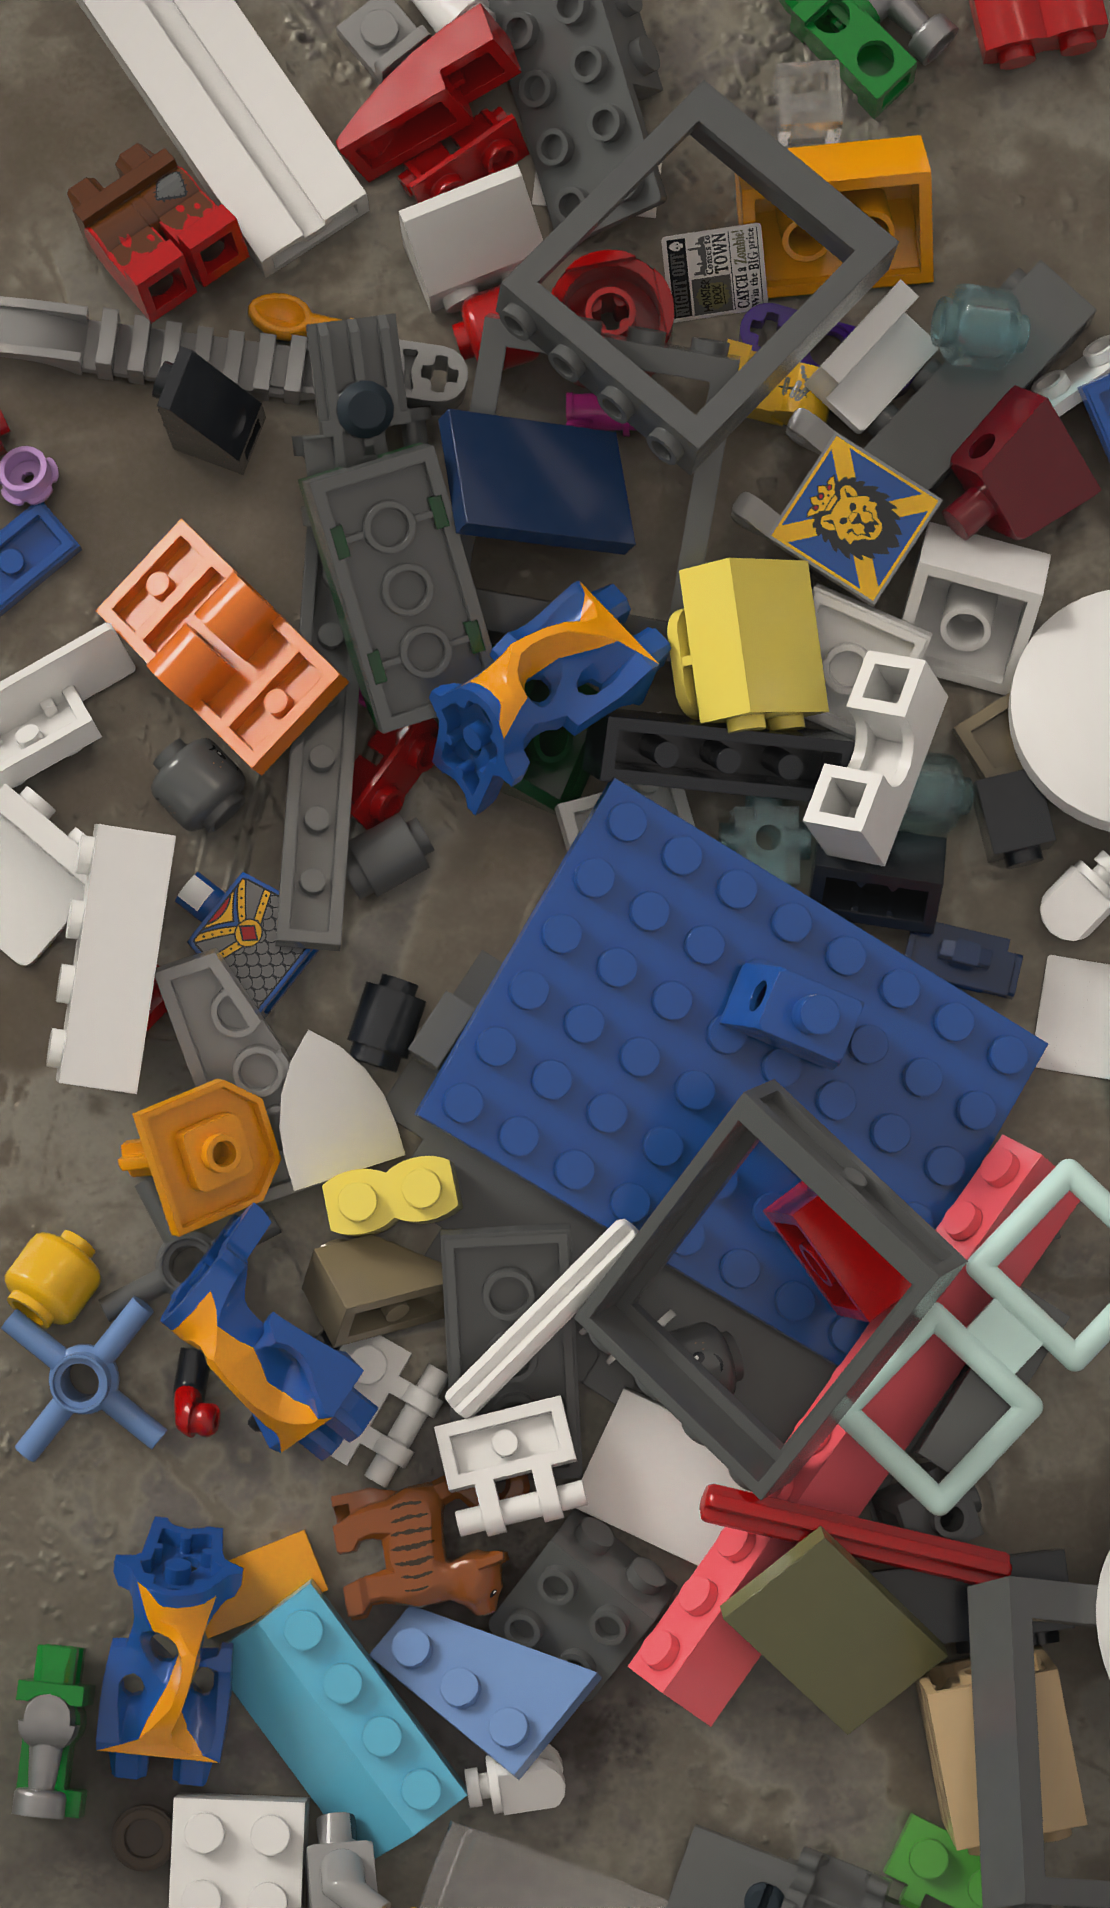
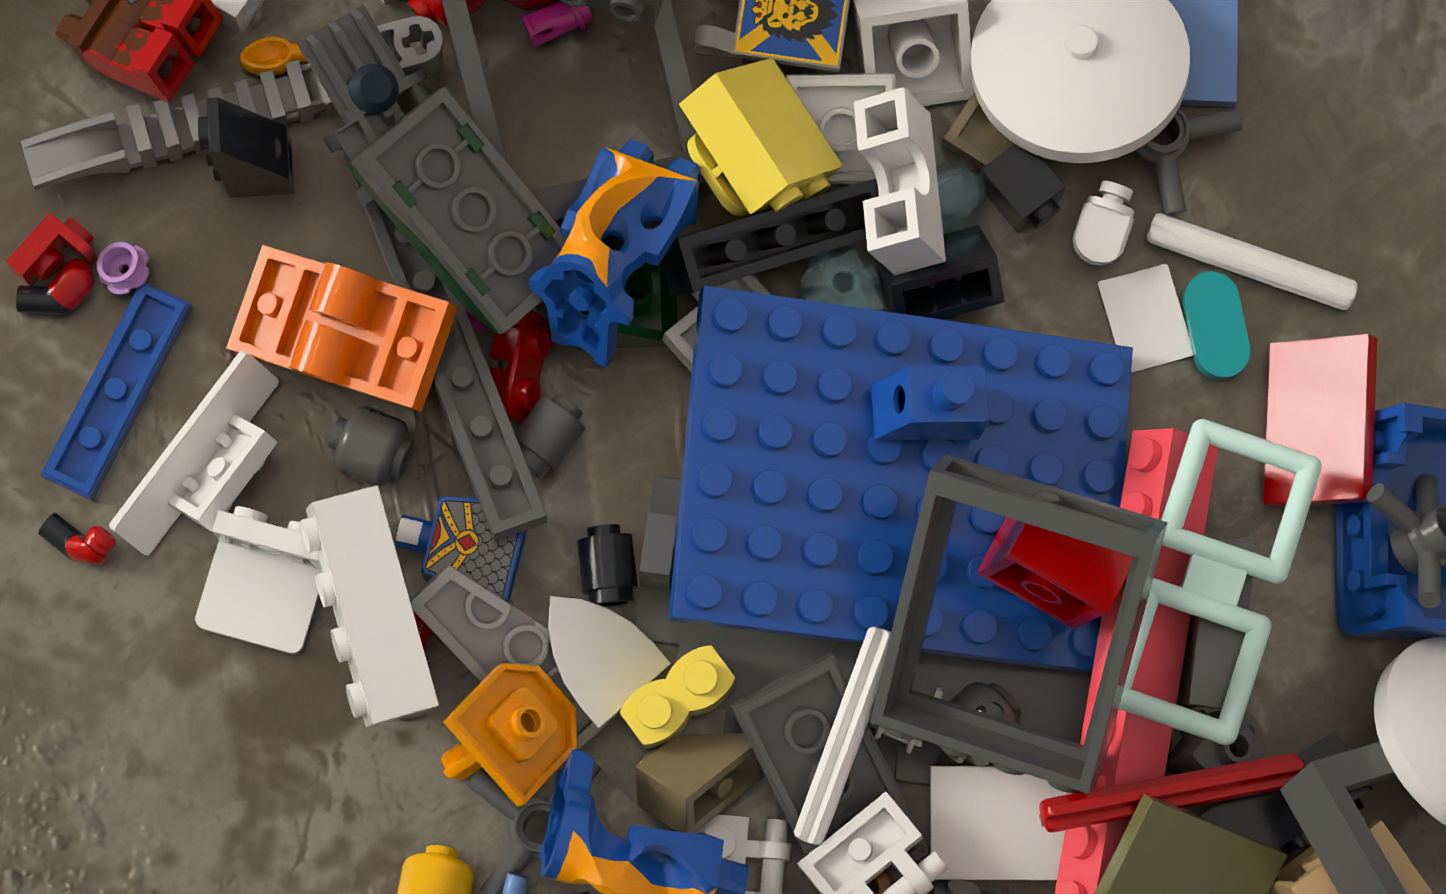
camera: 30 degrees left, 5 degrees down
dark blue tile [438,409,636,555] -> none
dark blue piece [904,922,1023,1000] -> none

